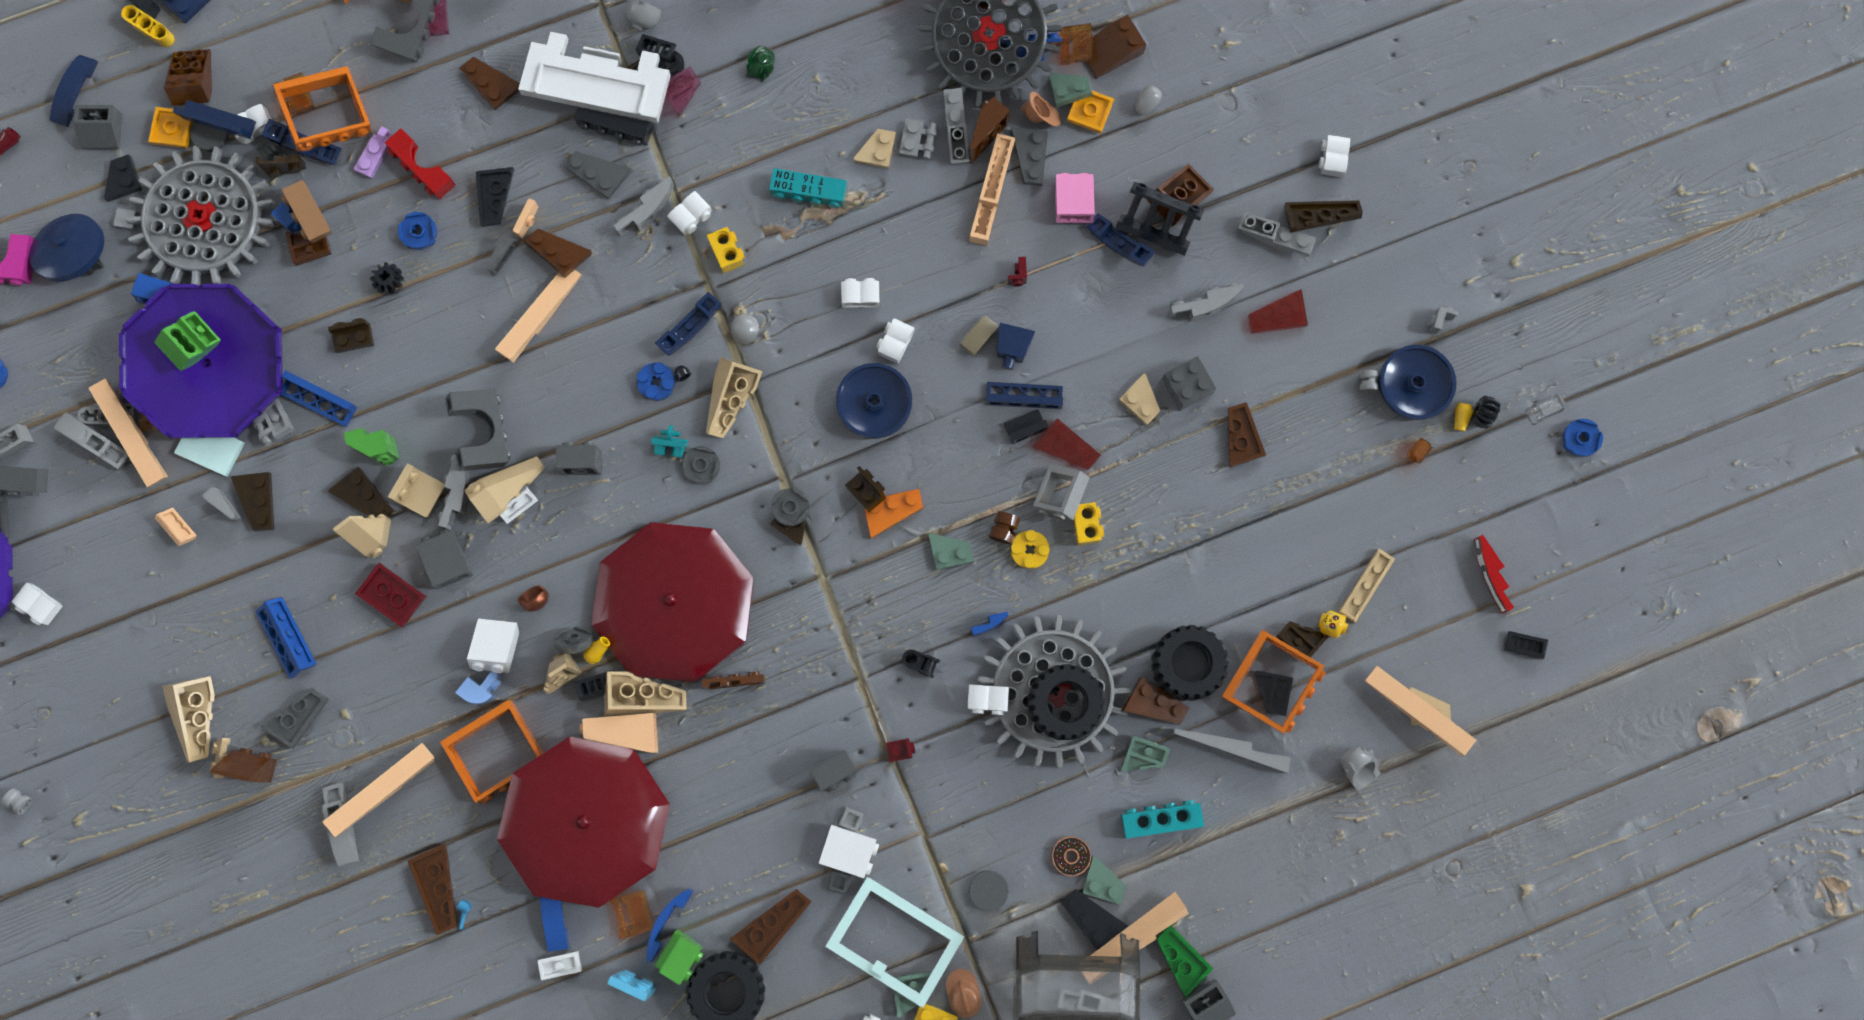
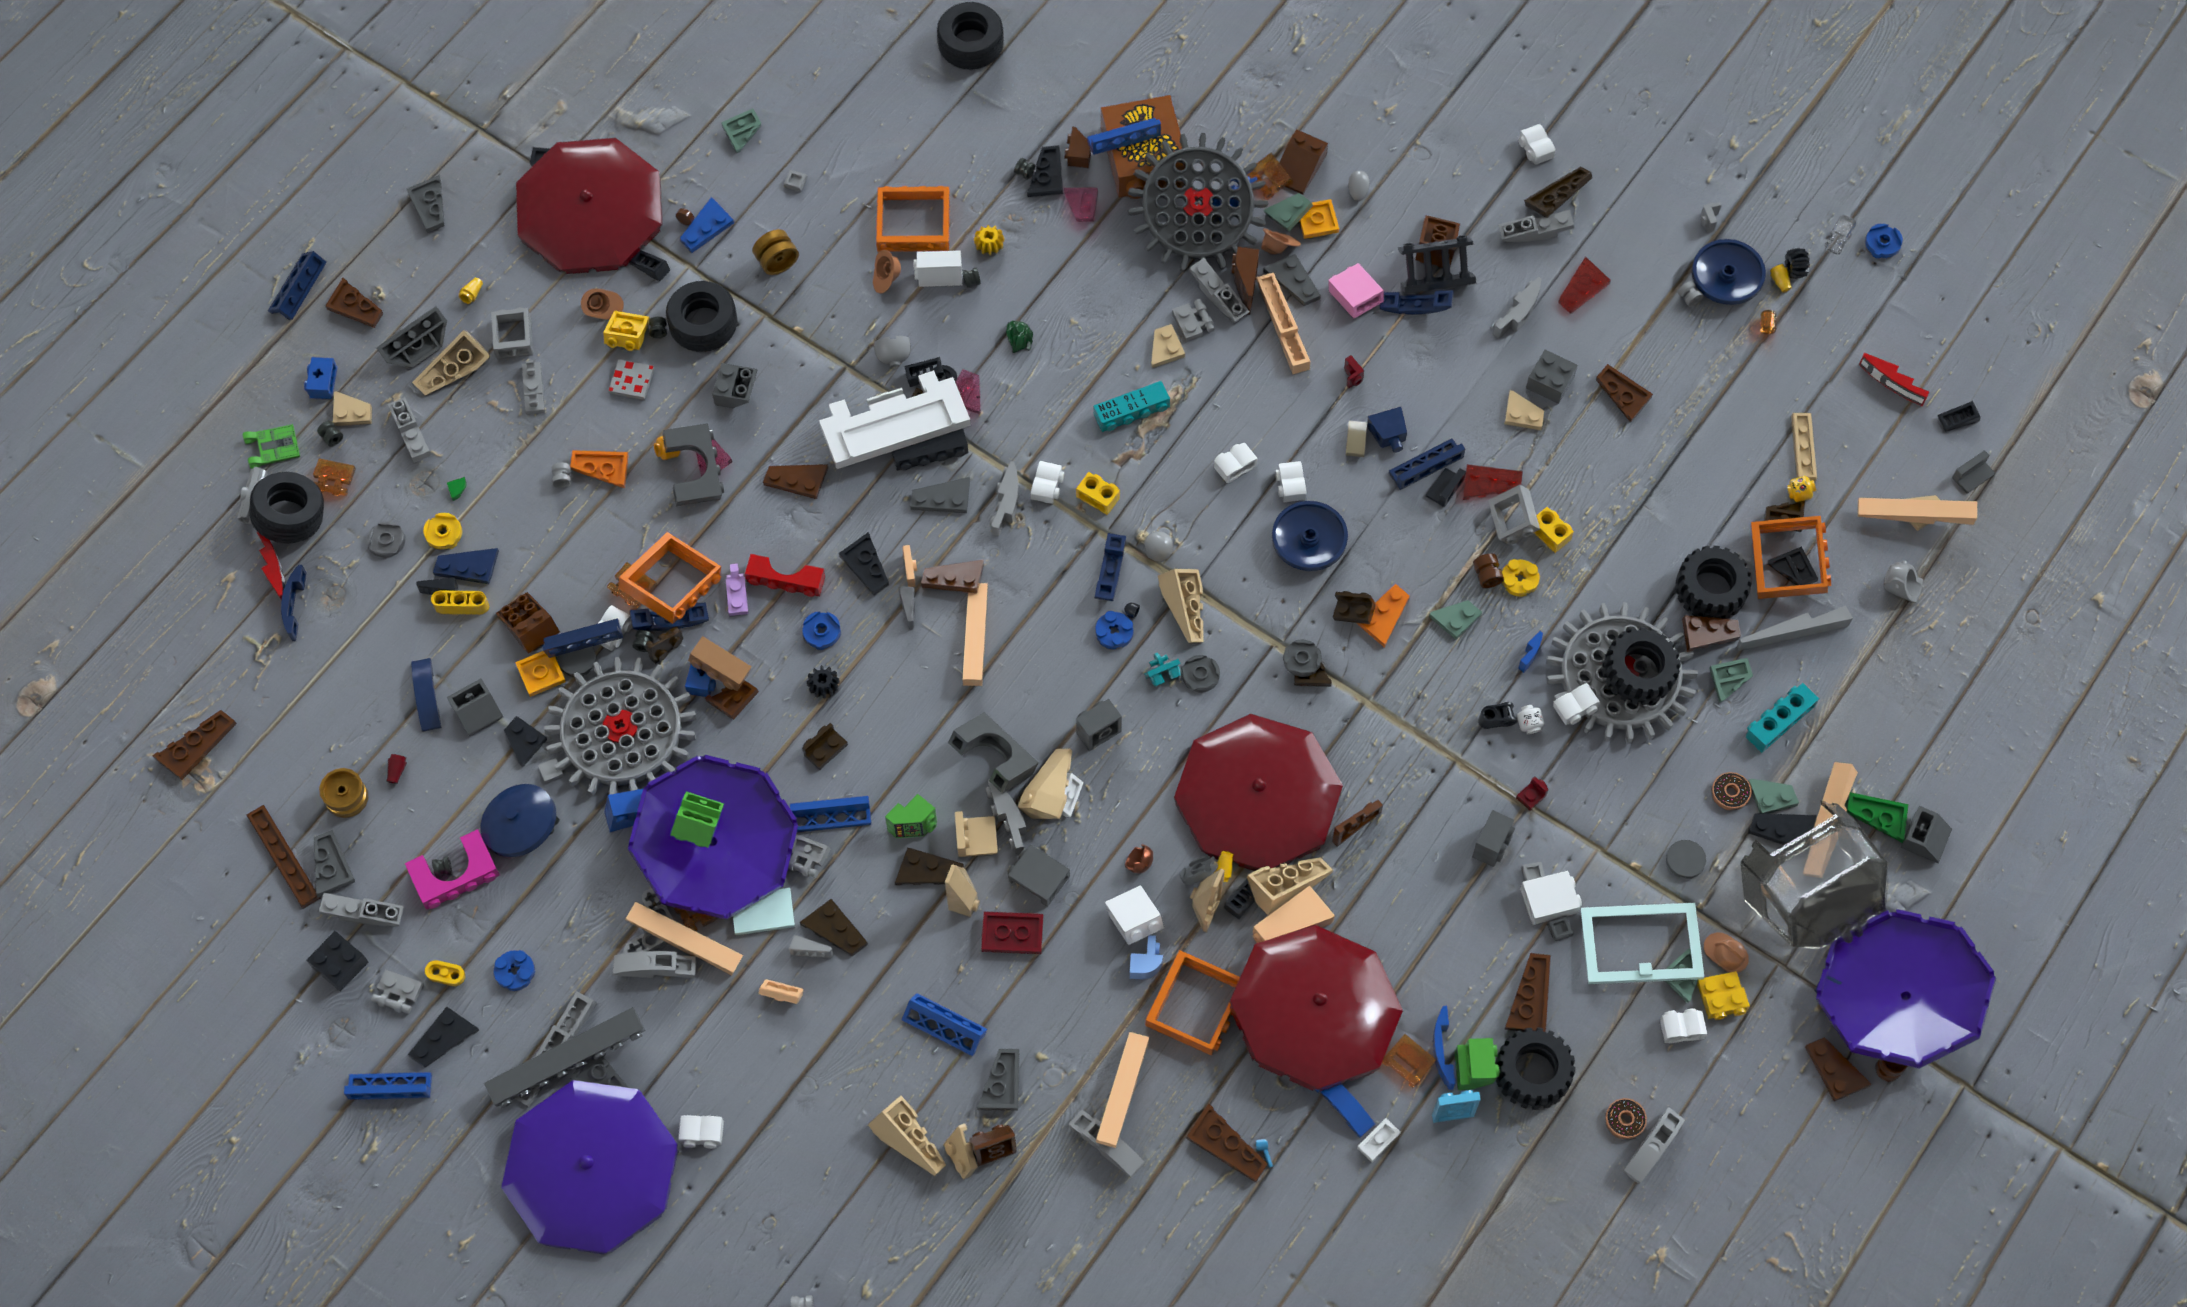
camera: 30 degrees left, 15 degrees down
none -> white head [1517,705,1545,735]
none -> dark grey panel [1952,450,1995,493]

